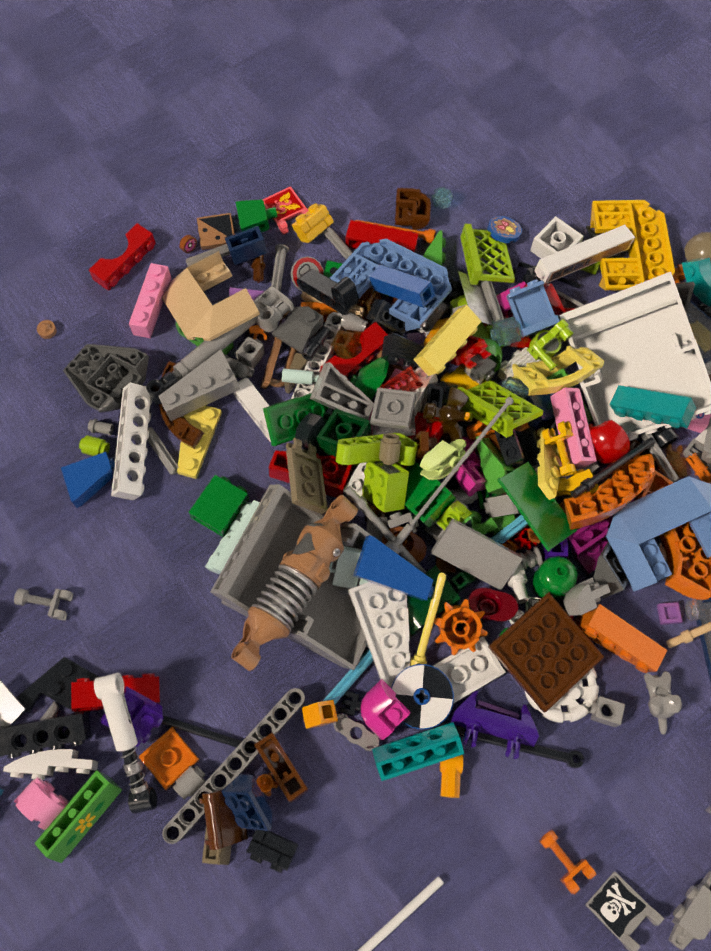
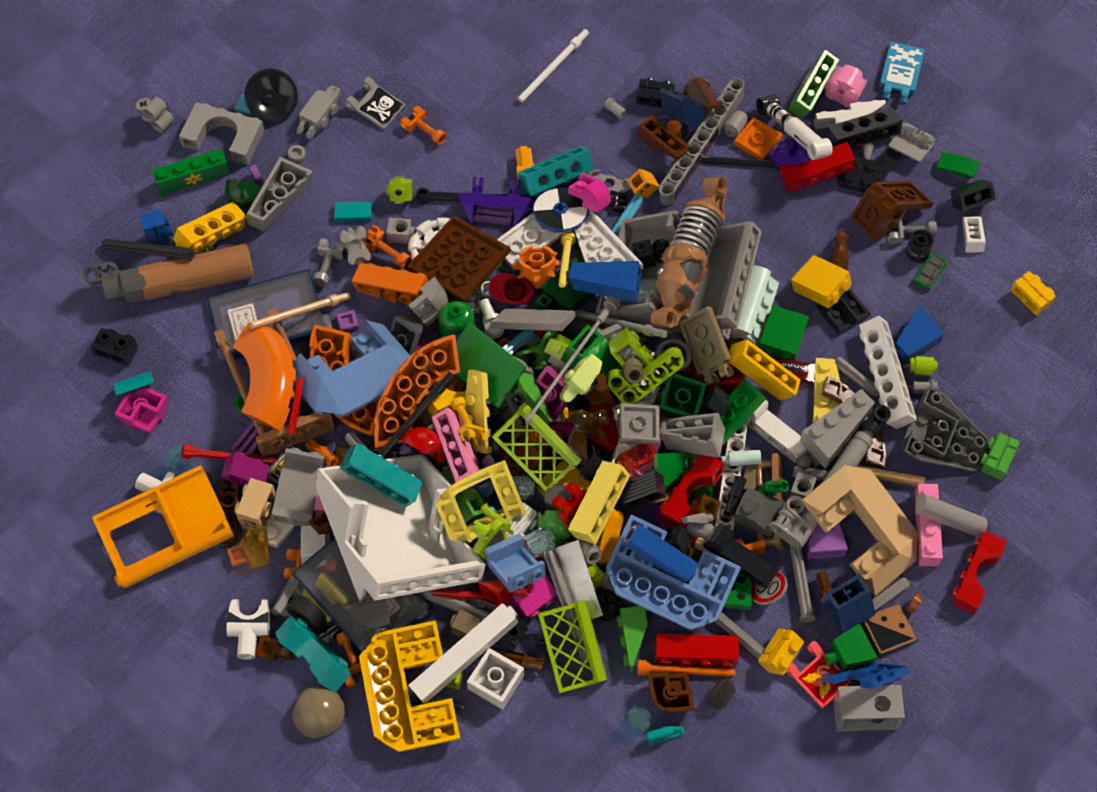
camera: 170 degrees right, 5 degrees down
medium nougat tile [37,320,57,339] -> none
tile [487,216,522,243] -> none
none -> light grey bar [313,238,346,286]
none -> teal tile [334,202,372,222]
none -> orange bar [365,225,410,268]
none -> lime brick [386,176,413,204]
none -> dark tan brick [449,609,482,638]
none -> reddish brown axle [504,653,545,672]
none -> light grey pin [603,98,627,119]
none -> black brick [632,239,656,270]
none -> teal tile [646,726,685,746]
none -> black wheel [652,239,670,263]
none -> black tyre [654,339,692,375]
none -> light grey bar [682,513,713,526]
none -> clear smoke brick [707,678,736,710]
none -> yellow brick [728,339,800,401]
none -> green axle [756,479,789,496]
none -> clear red slope [776,360,816,385]
none -> yellow brick [791,255,852,309]
none -> black slope [816,288,871,335]
none -> blue wing [821,663,909,689]
none -> reddish brown animal [831,228,850,270]
none -> light grey piece [833,683,905,731]
none -> reddish brown bracket [850,181,934,240]
none -> tan axle [857,465,925,487]
none -> black wheel [906,229,934,263]
none -> tile [913,253,948,291]
none -> light grey brick [916,493,987,537]
none -> bright green brick [980,433,1020,480]

